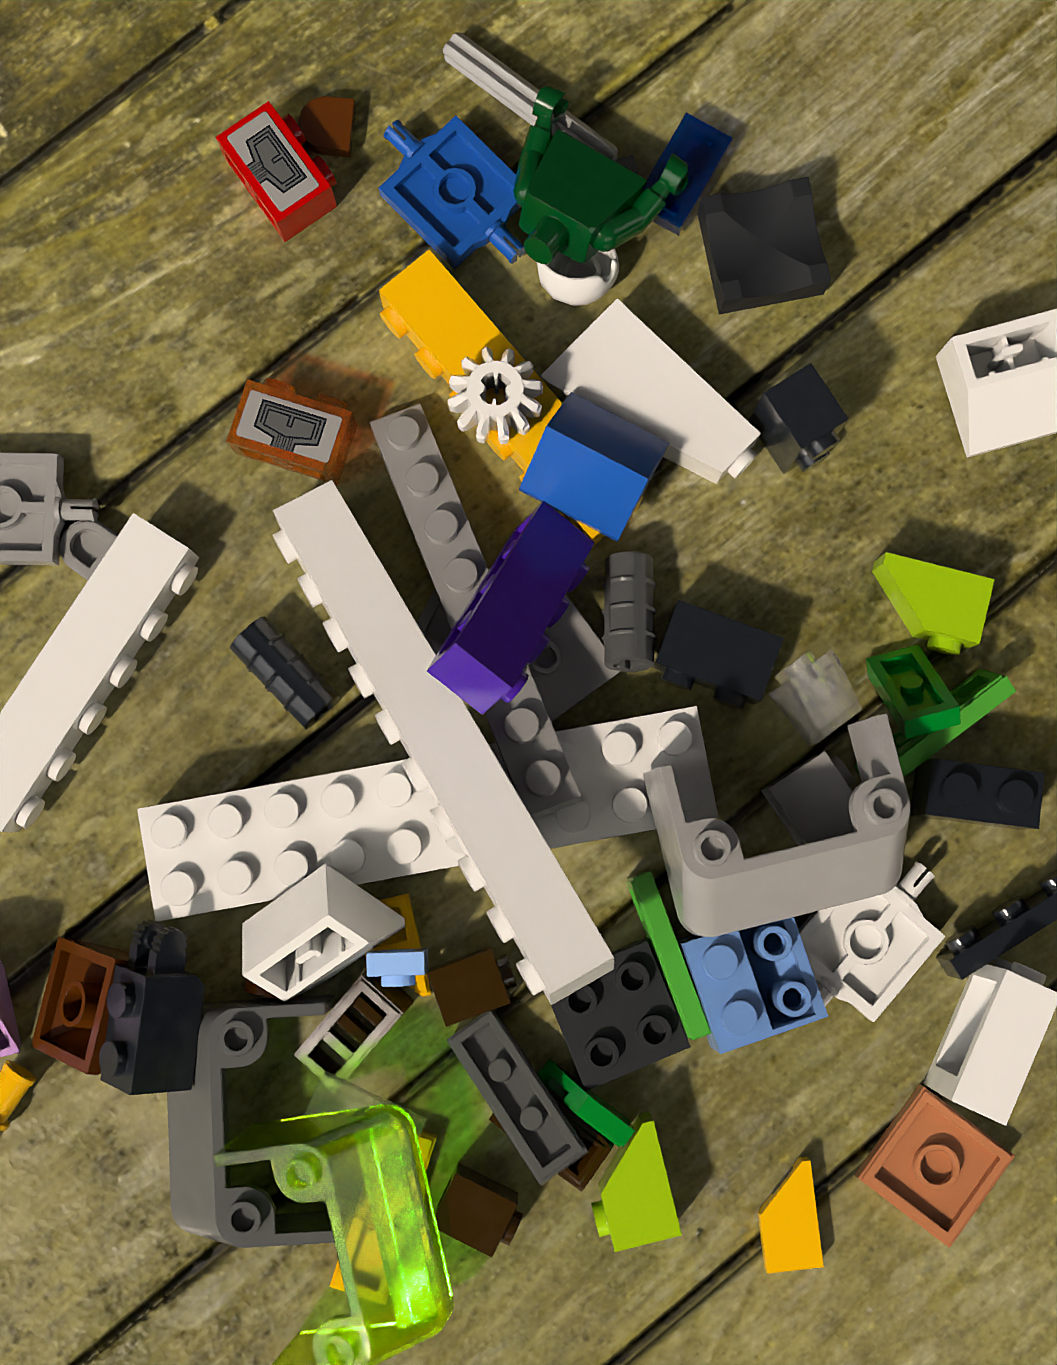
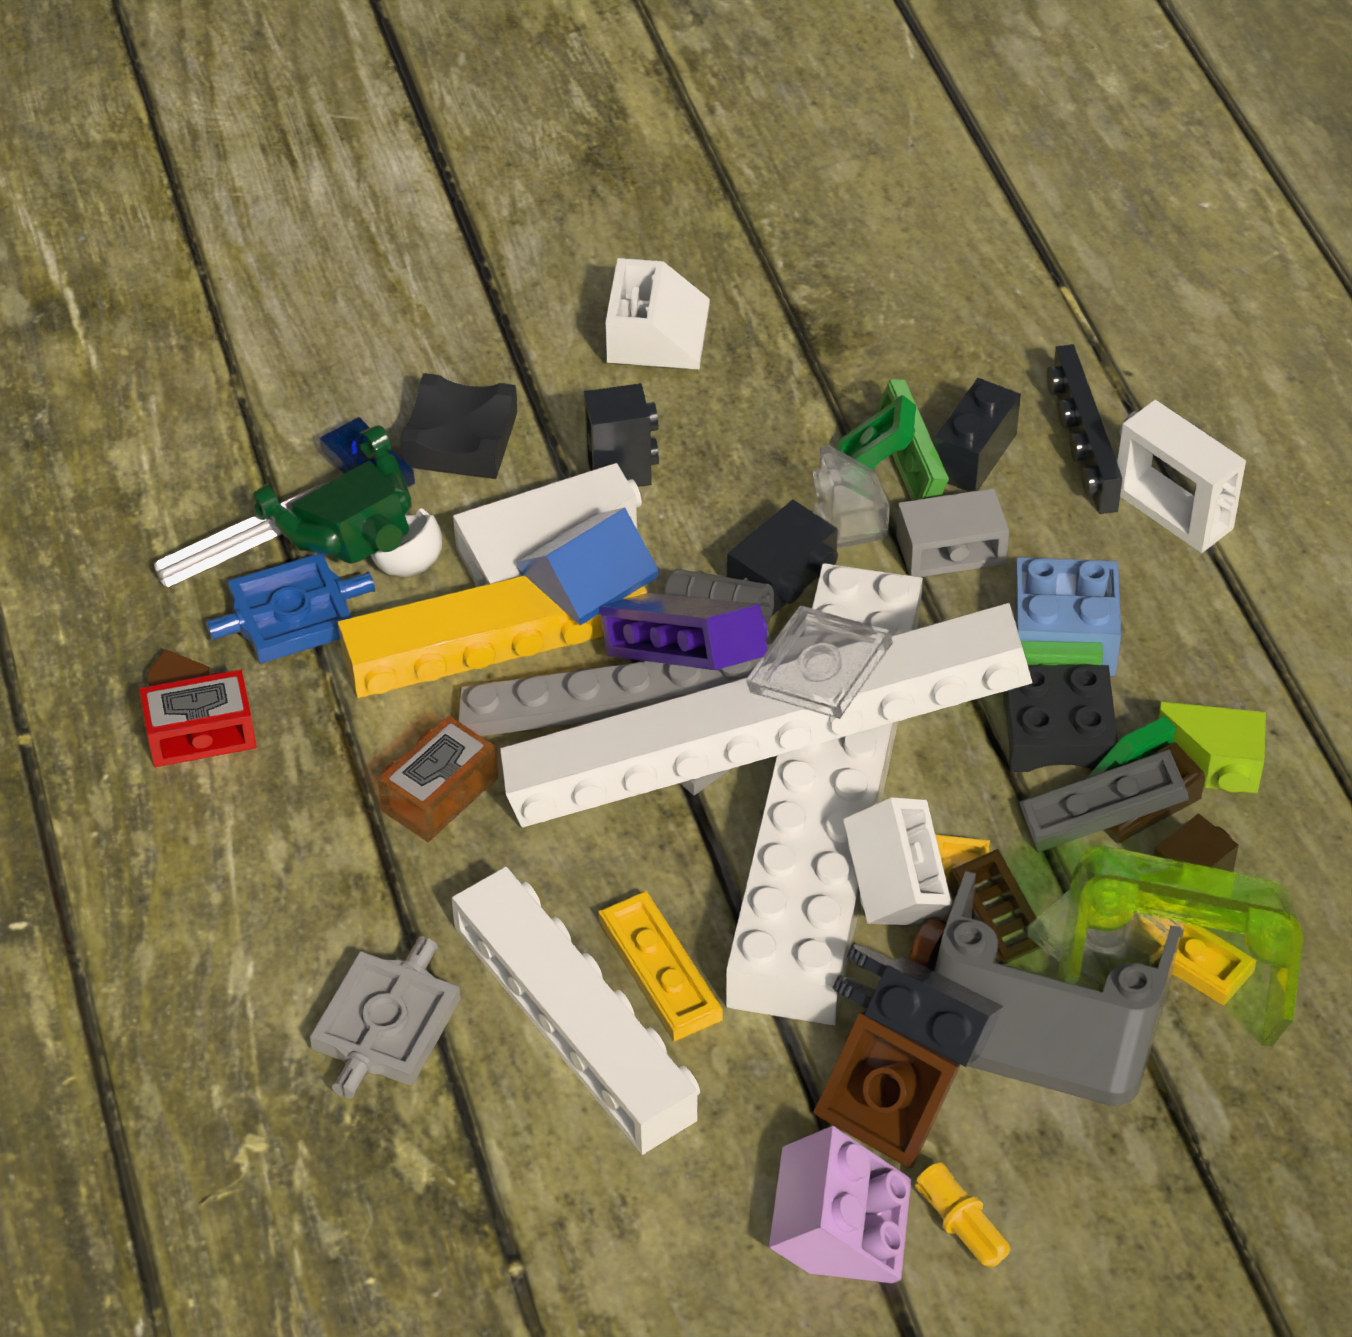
camera: 65 degrees left, 35 degrees down
light grey tile [60,520,118,580] -> none
black axle [230,616,341,729] -> none
light blue plate [366,948,429,987] -> none
dark brown brick [427,946,517,1027] -> none
white gear [448,347,543,445] -> none
light grey windscreen [643,713,910,937] -> none
yellow tile [758,1157,824,1274] -> none
white plate [798,861,946,1022] -> none
nougat tile [854,1084,1015,1248] -> none
lime slope [872,552,995,655] -> none
none -> yellow tile [598,891,723,1042]
none -> clear tile [746,605,893,719]

